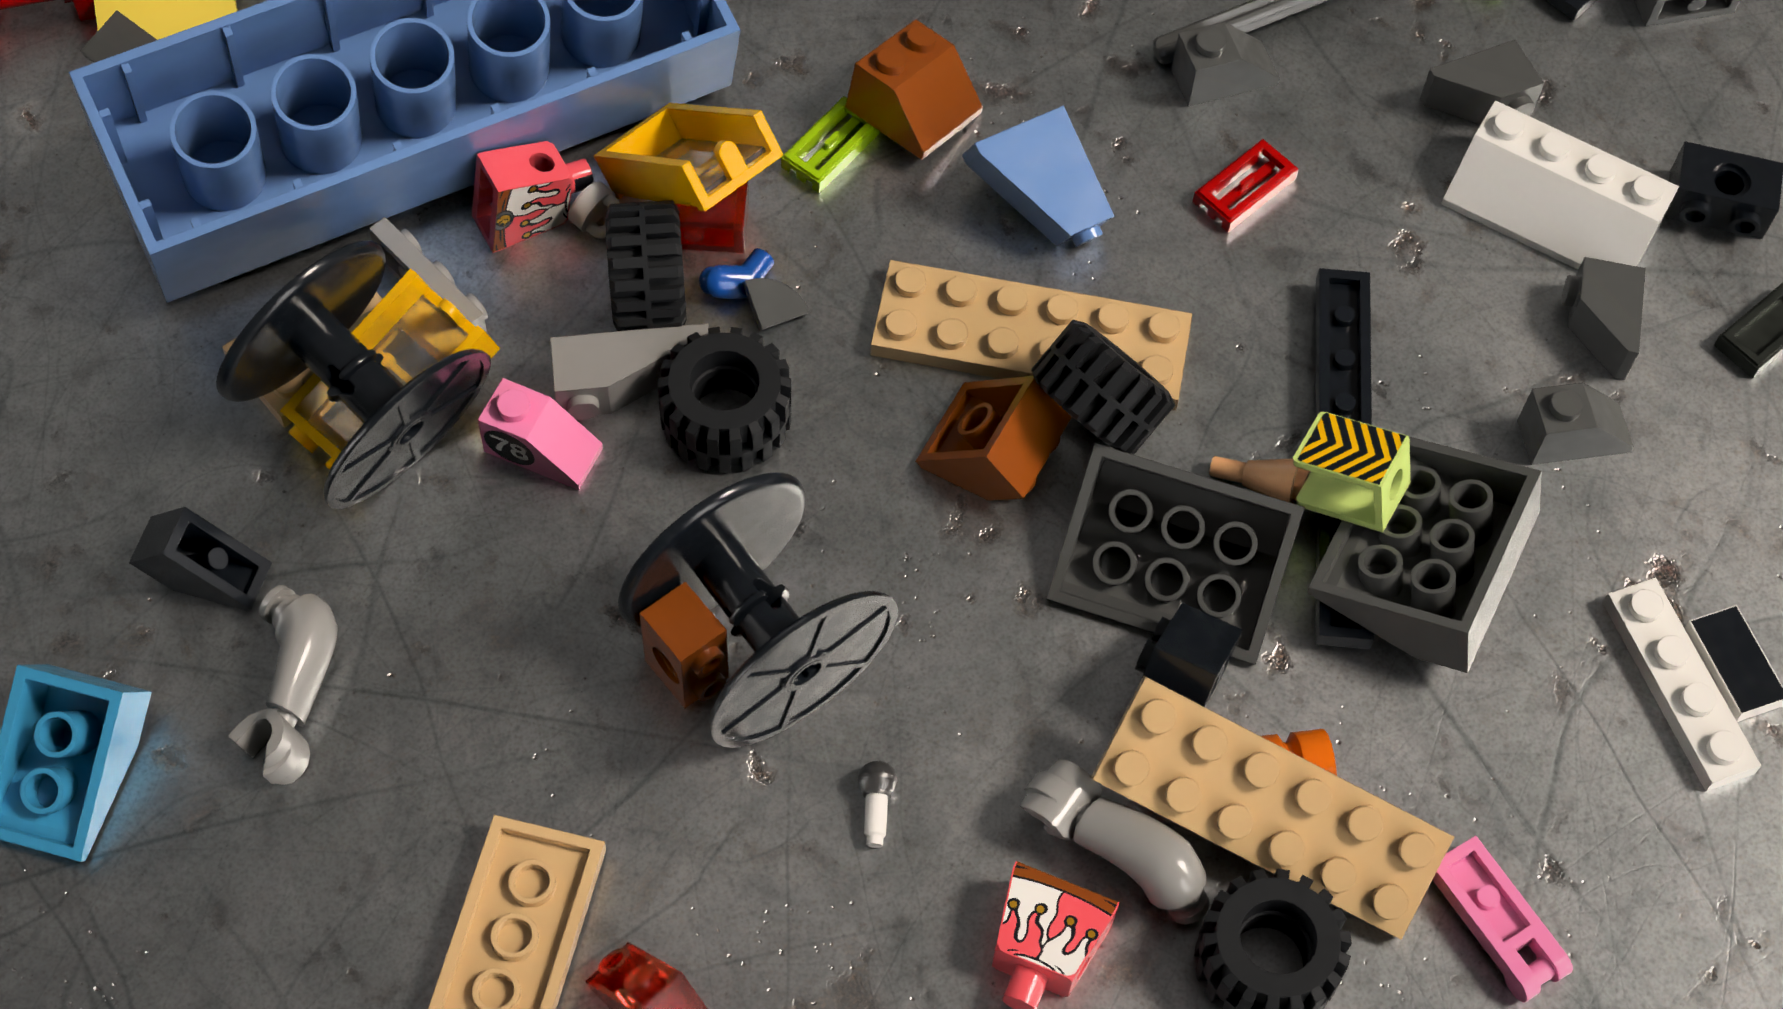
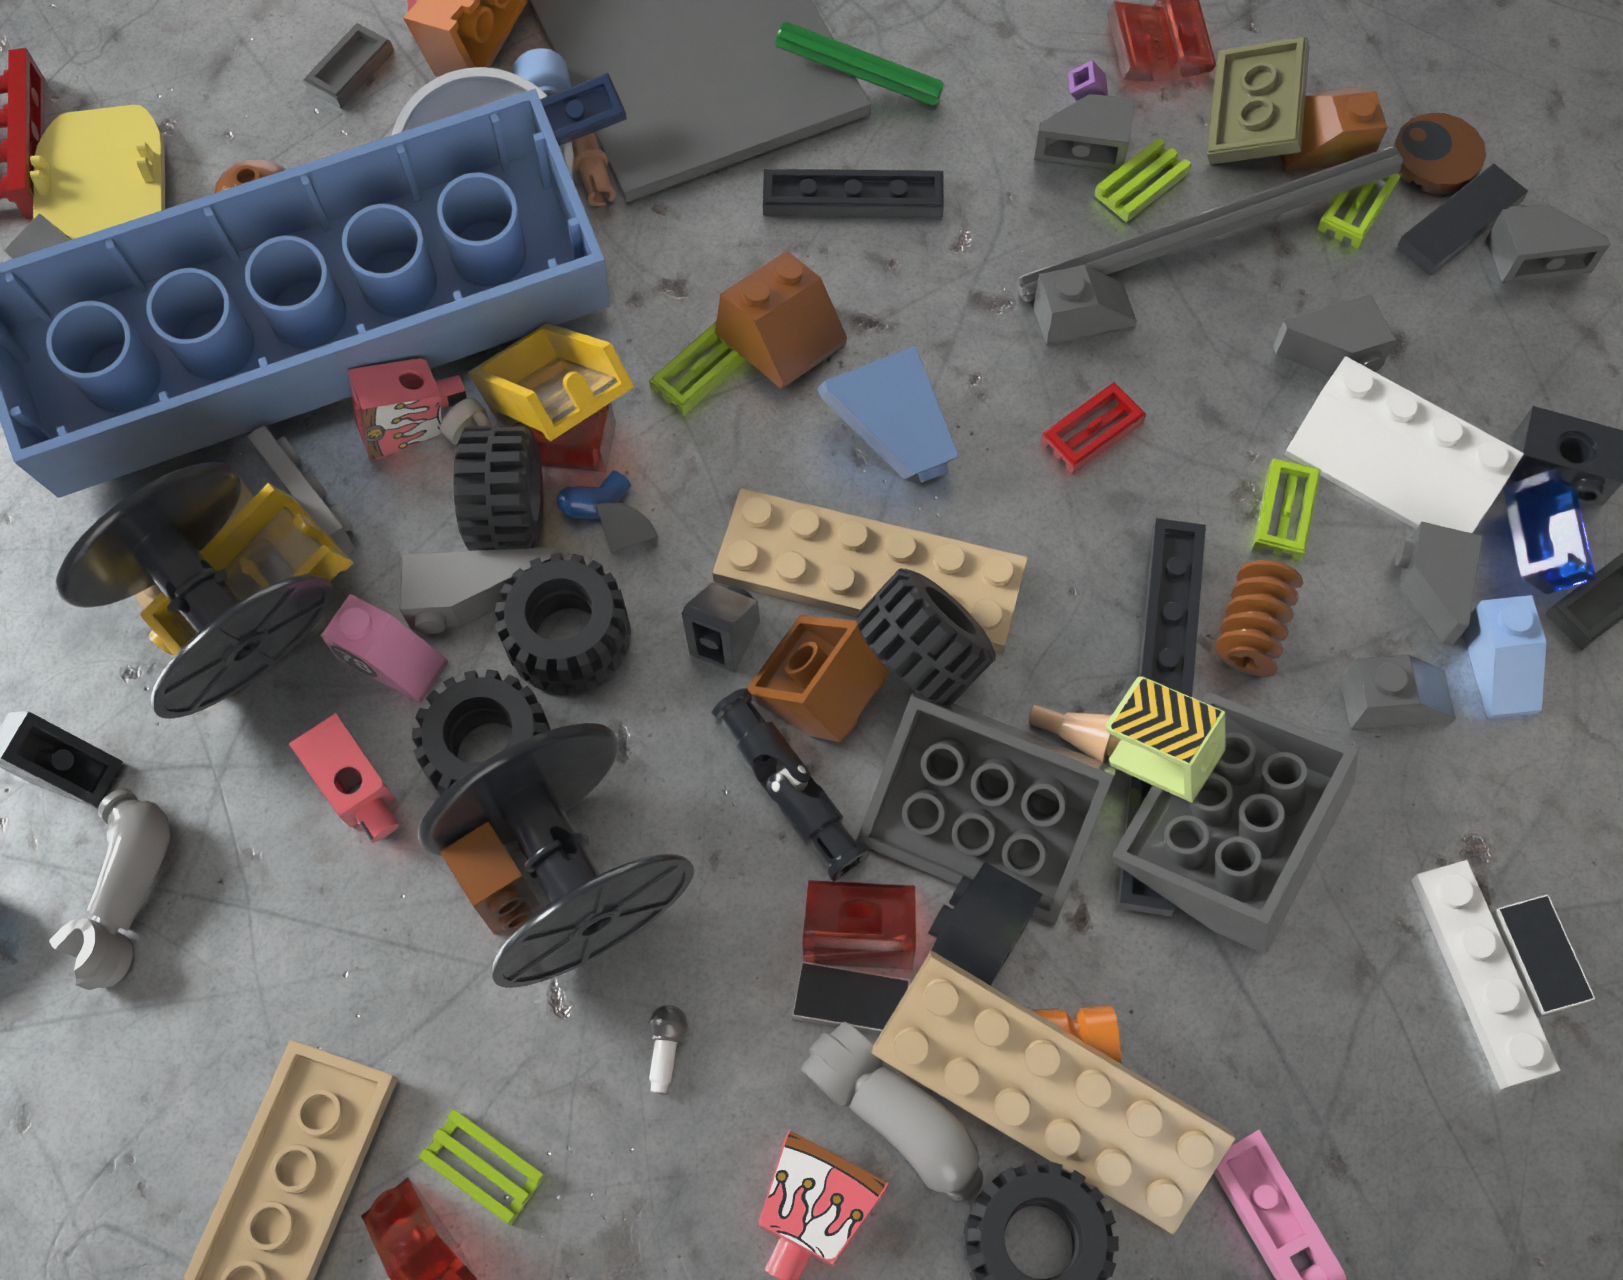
camera: 10 degrees right, 5 degrees up
none -> coral torso [289,713,399,843]
none -> black tyre [412,670,551,795]
none -> lime tile [418,1109,546,1226]
none -> black slope [681,583,760,673]
none -> black piece [711,688,870,881]
none -> black tile [792,961,910,1034]
none -> clear red slope [802,880,916,970]
none -> dark orange piece [1215,560,1304,677]
none -> lime tile [1252,458,1321,561]
none -> light blue slope [1463,595,1547,719]
none -> clear blue panel [1503,470,1597,595]

